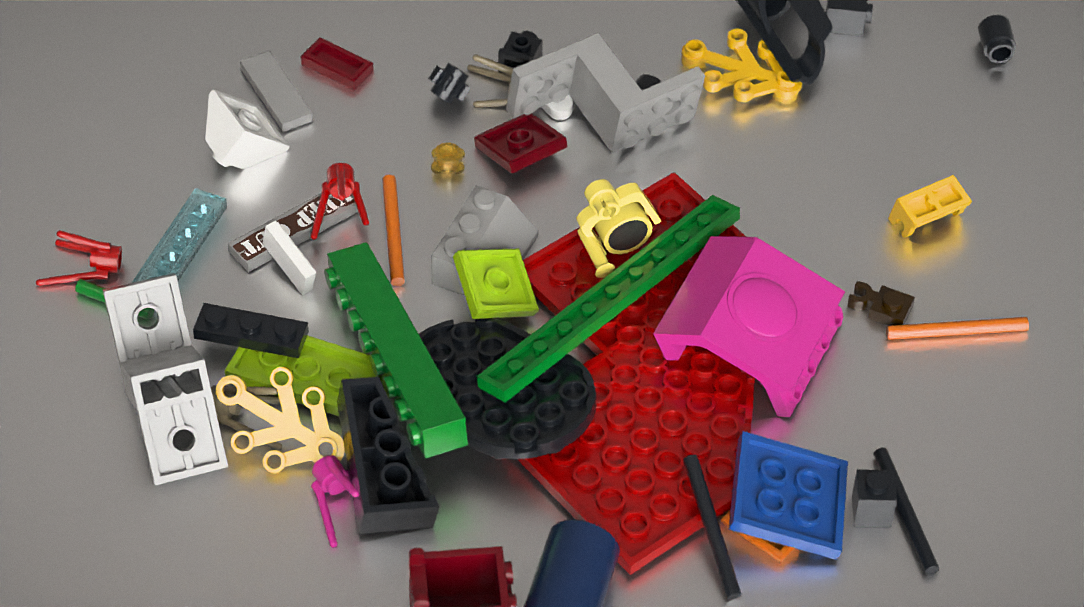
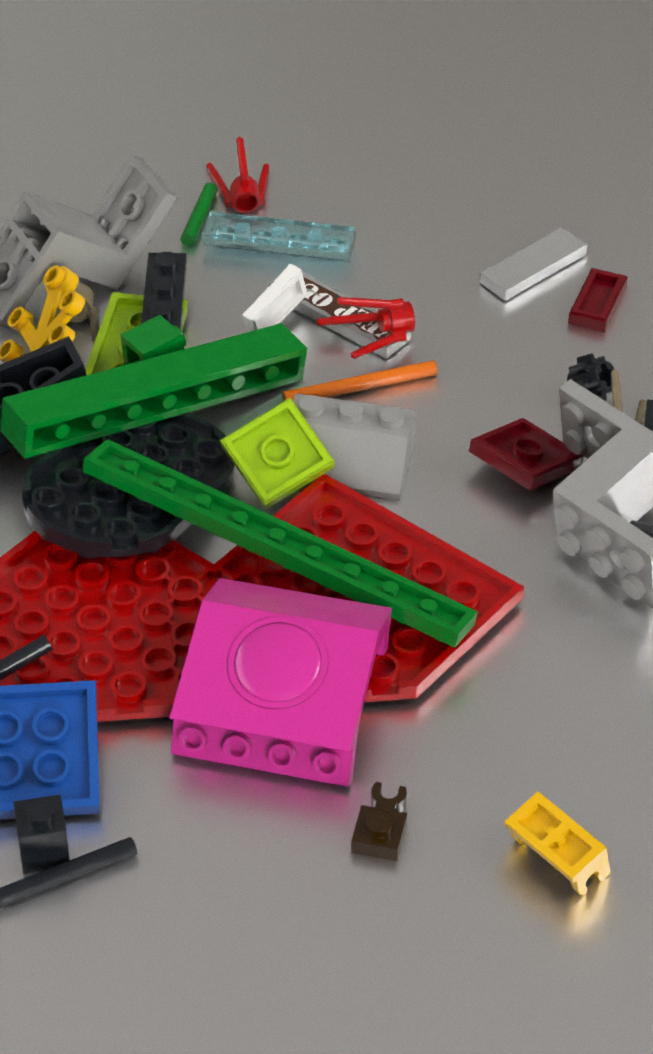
camera: 80 degrees right, 5 degrees down
white slope [205,89,290,169] -> none
clear yellow plate [431,143,465,174] -> none
light yellow piece [576,179,661,278] -> none
orange bar [886,317,1029,340] -> none
none -> green brick [120,315,186,365]

